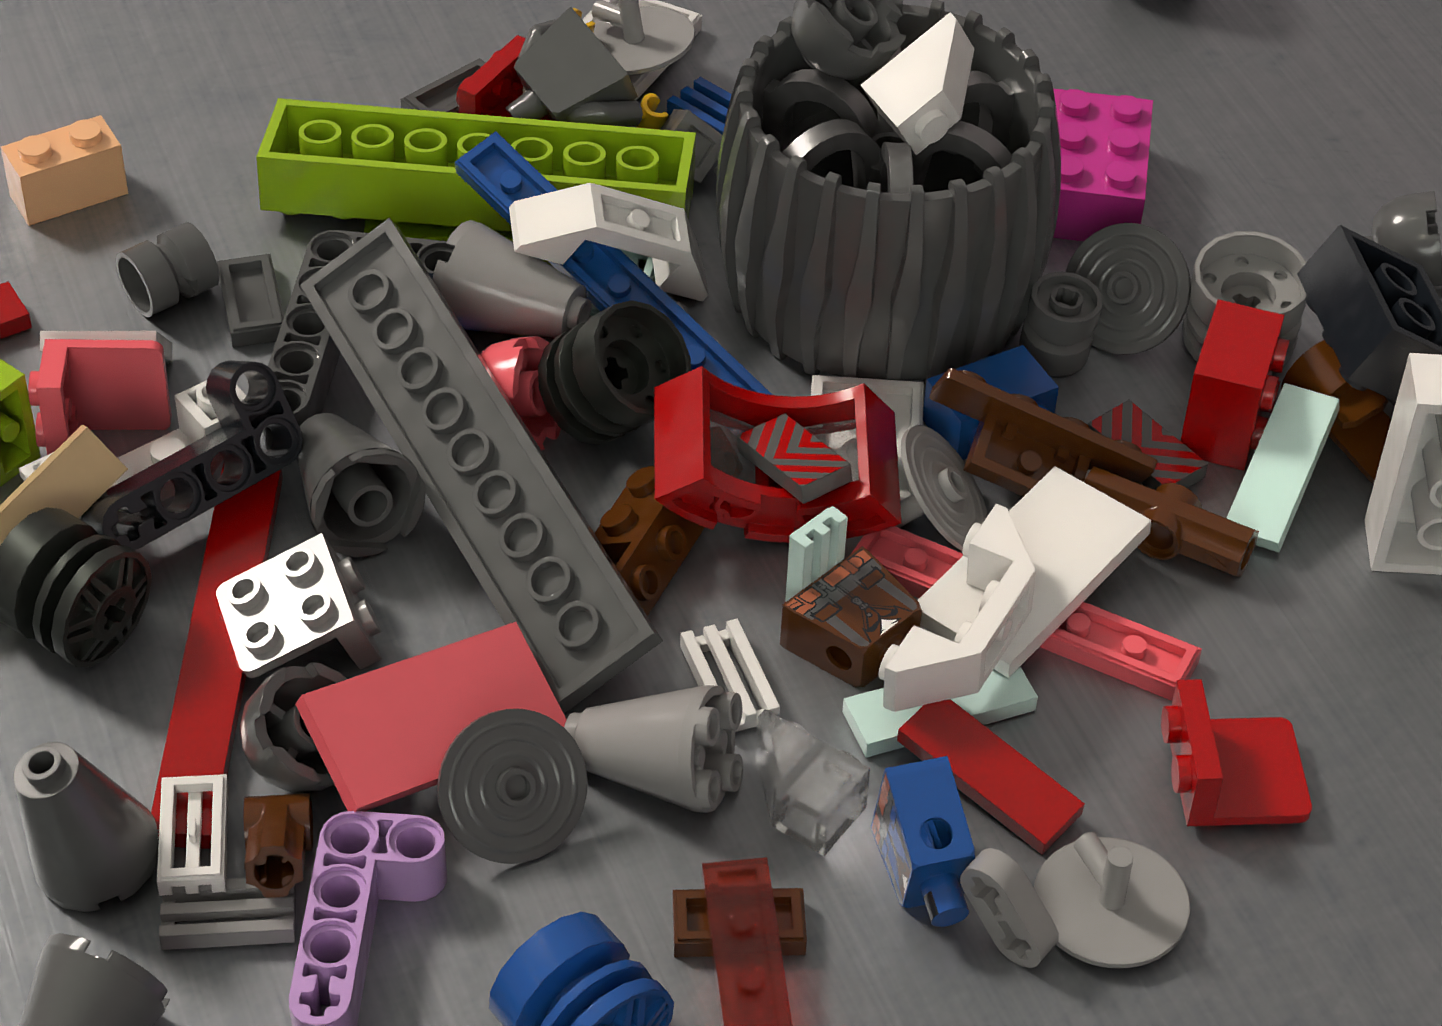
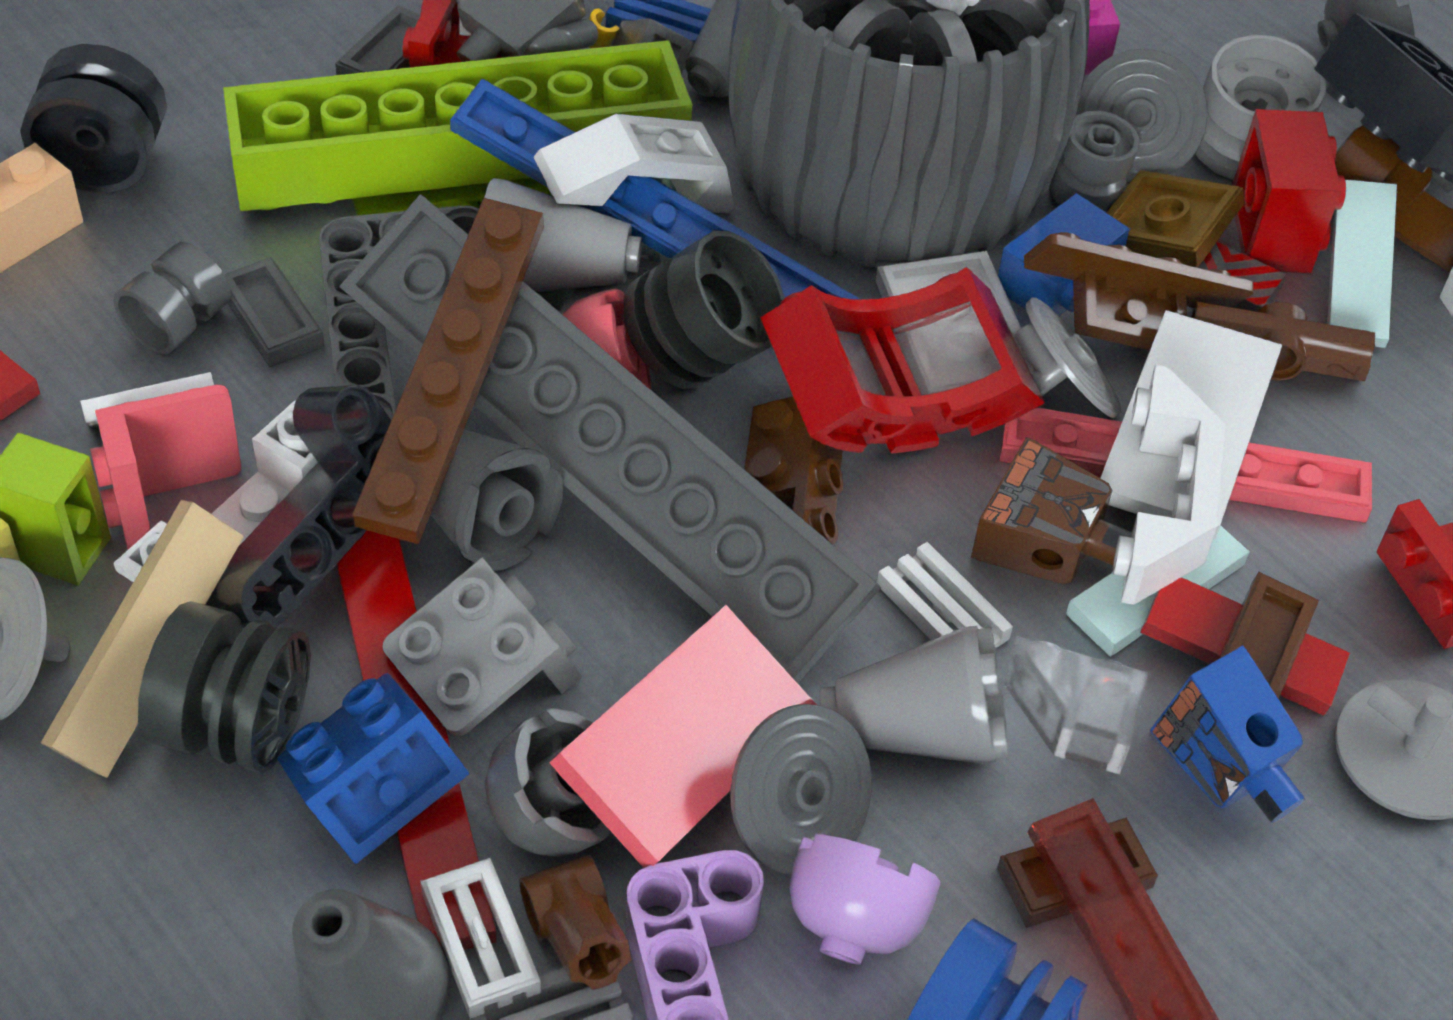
camera: 20 degrees left, 5 degrees up
dark grey tile [737,414,853,504] -> none
light aqua tile [785,506,848,602] -> none
light grey beam [960,848,1059,968] -> none
none -> black wheel [20,44,167,193]
none -> blue bracket [277,673,470,864]
none -> reddish brown plate [352,198,544,544]
none -> lavender cylinder [790,834,941,965]
none -> pearl gold tile [1107,170,1244,268]
none -> reddish brown tile [1219,572,1319,699]

